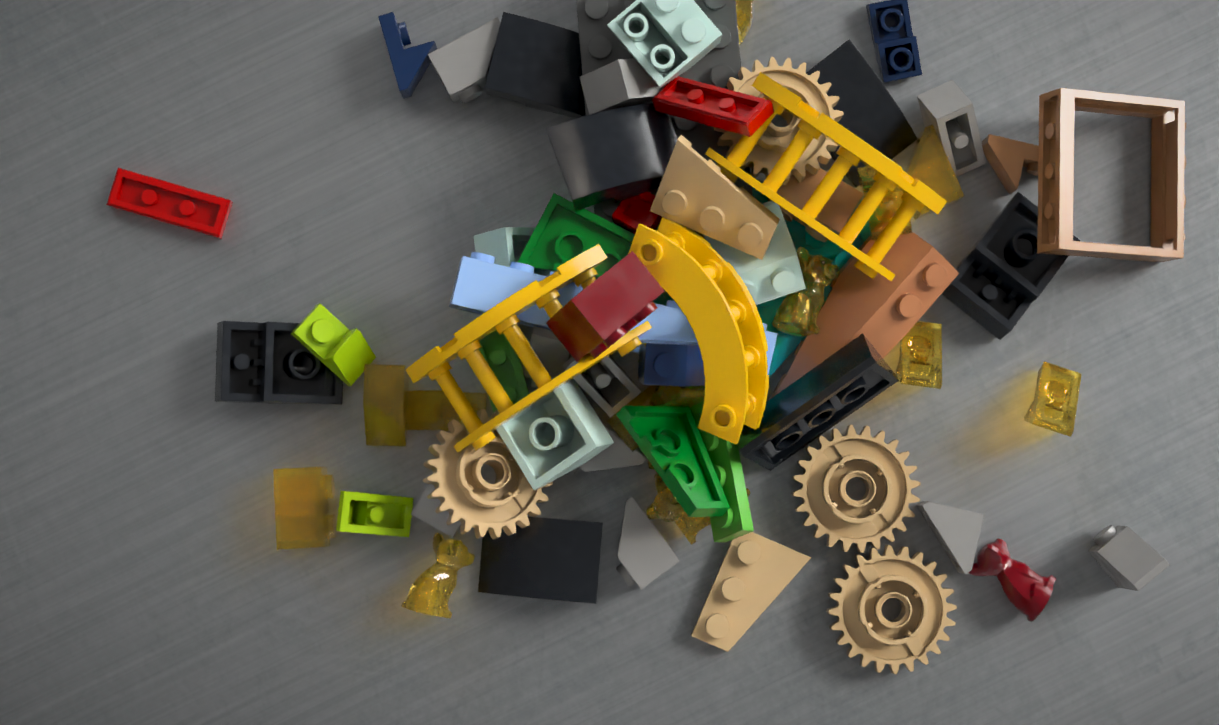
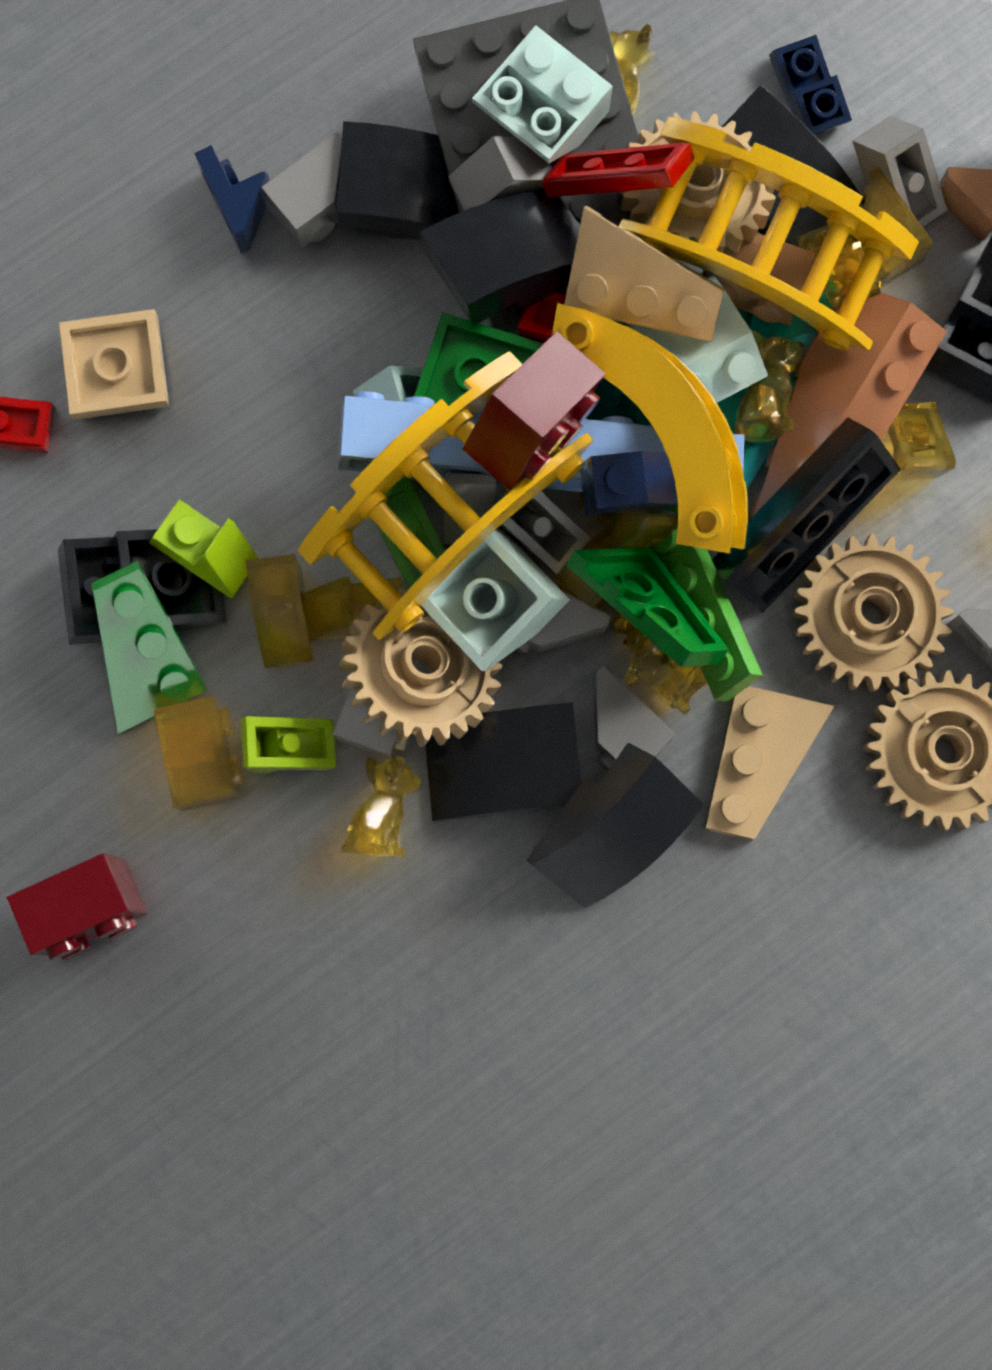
camera: 10 degrees left, 5 degrees down
none -> dark red brick [6,853,148,960]
none -> tan plate [59,309,169,420]
none -> green wing [91,561,207,734]
none -> black slope [526,743,705,908]

